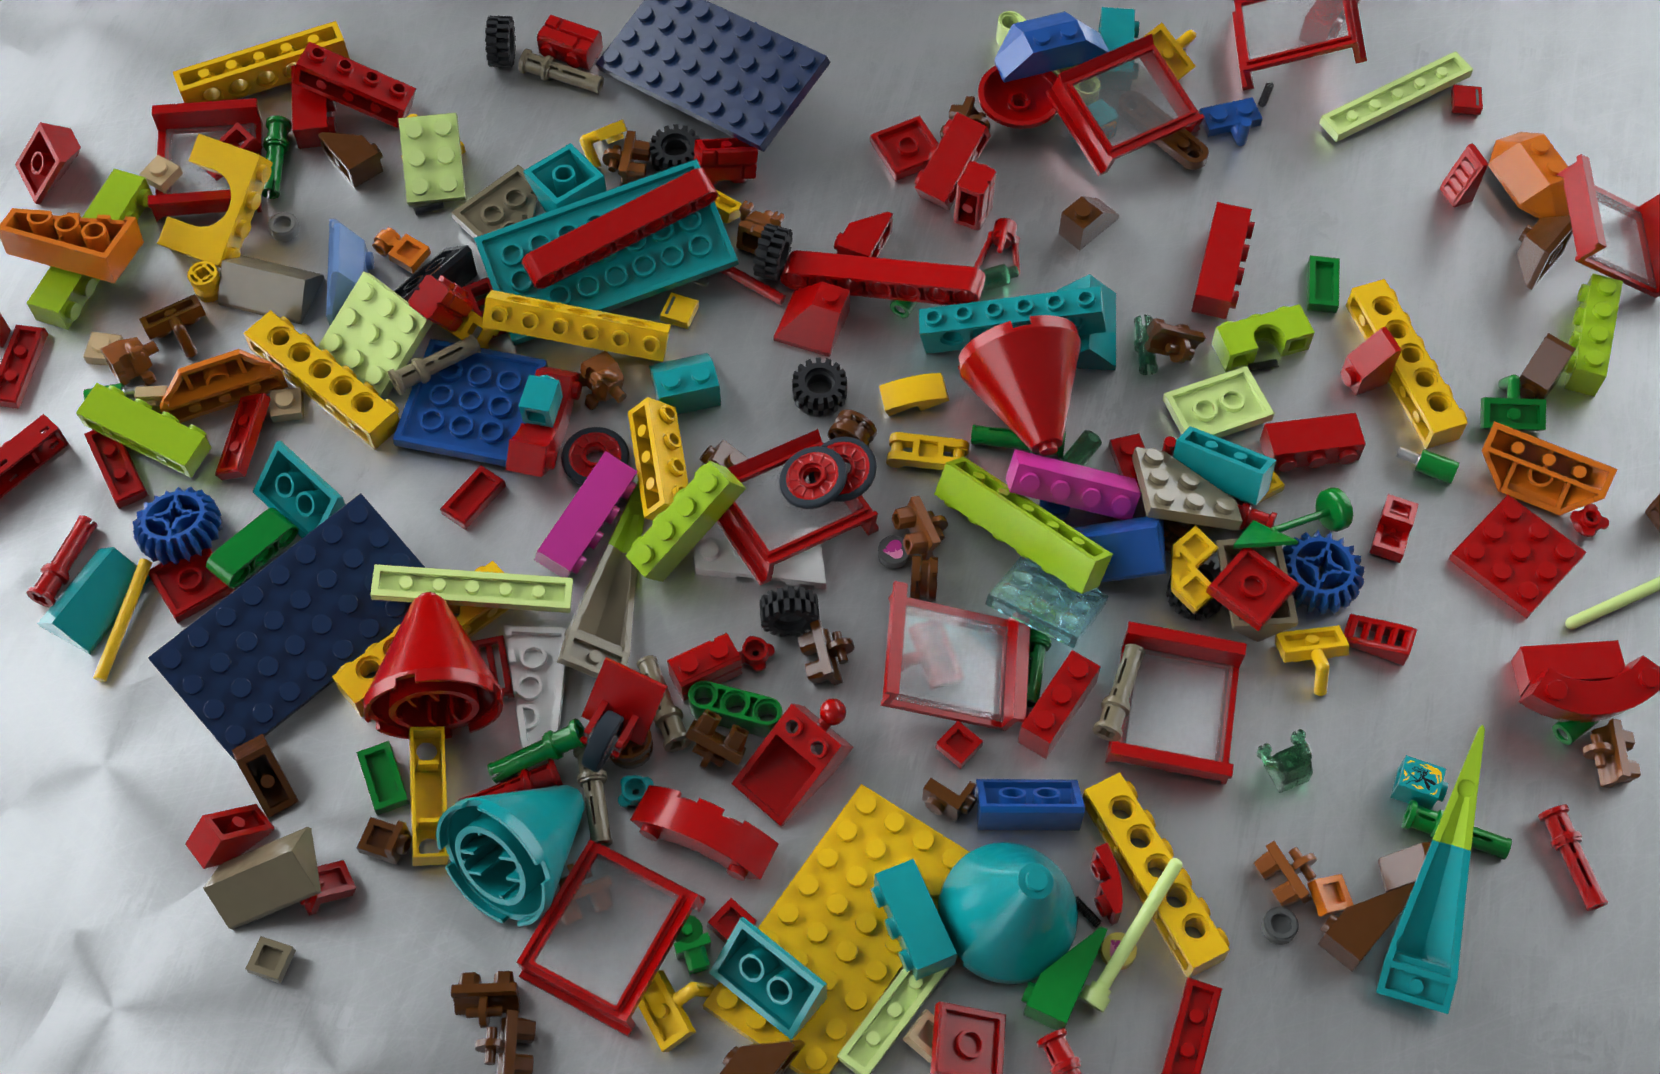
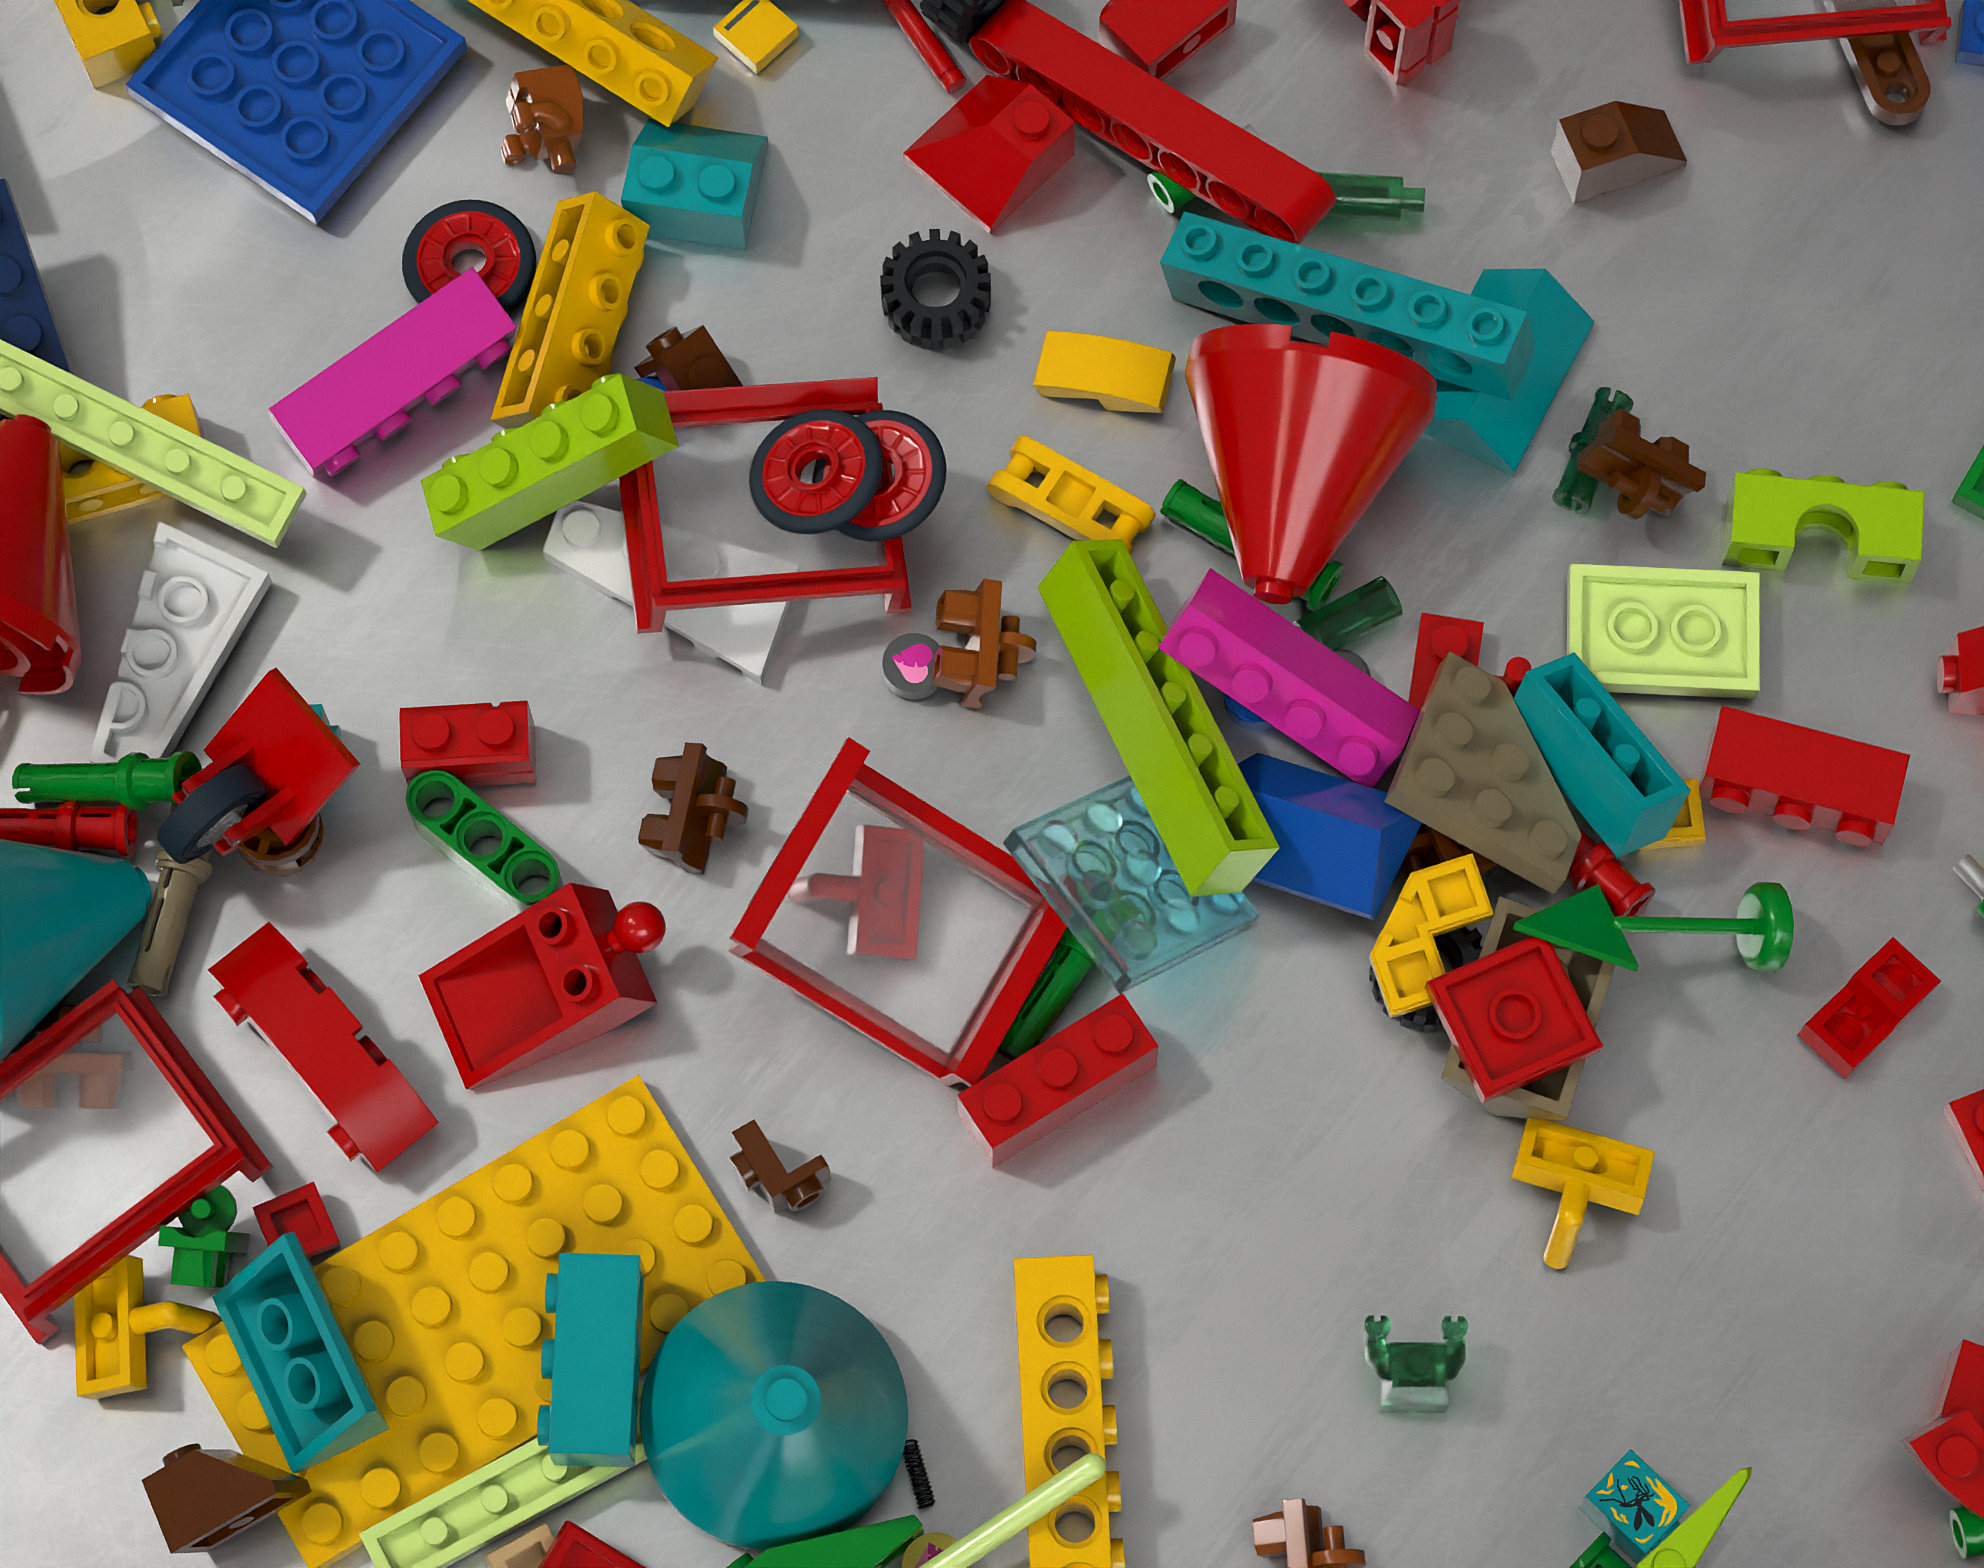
camera: 25 degrees right, 10 degrees up
red tile [440,465,506,530] -> none
red tile [471,635,515,699] -> none
red brick [505,366,582,477] -> none
teal brick [519,374,563,428] -> none
dark tan plate [557,481,644,679] -> none
teal plate [618,775,654,808] -> none
dark tan pin [636,655,692,752] -> none
reddish brown hips [685,709,749,770] -> none
red plate [738,636,775,672] -> none
black tyre [759,586,820,636] -> none
reddish brown wheel [828,409,877,447] -> none
reddish brown wheel [910,556,938,602] -> none
red plate [935,720,983,769] -> none
red plant [973,218,1020,276] -> none
blue slope [976,779,1085,831] -> none
red slope [1090,843,1123,926] -> none
dark tan pin [1092,643,1146,741] -> none
clear piece [1105,621,1247,784] -> none
red brick [1191,202,1255,319] -> none
black leg [1248,359,1279,372] -> none
blue gear [1282,530,1365,616] -> none
red slope [1344,614,1417,666] -> none

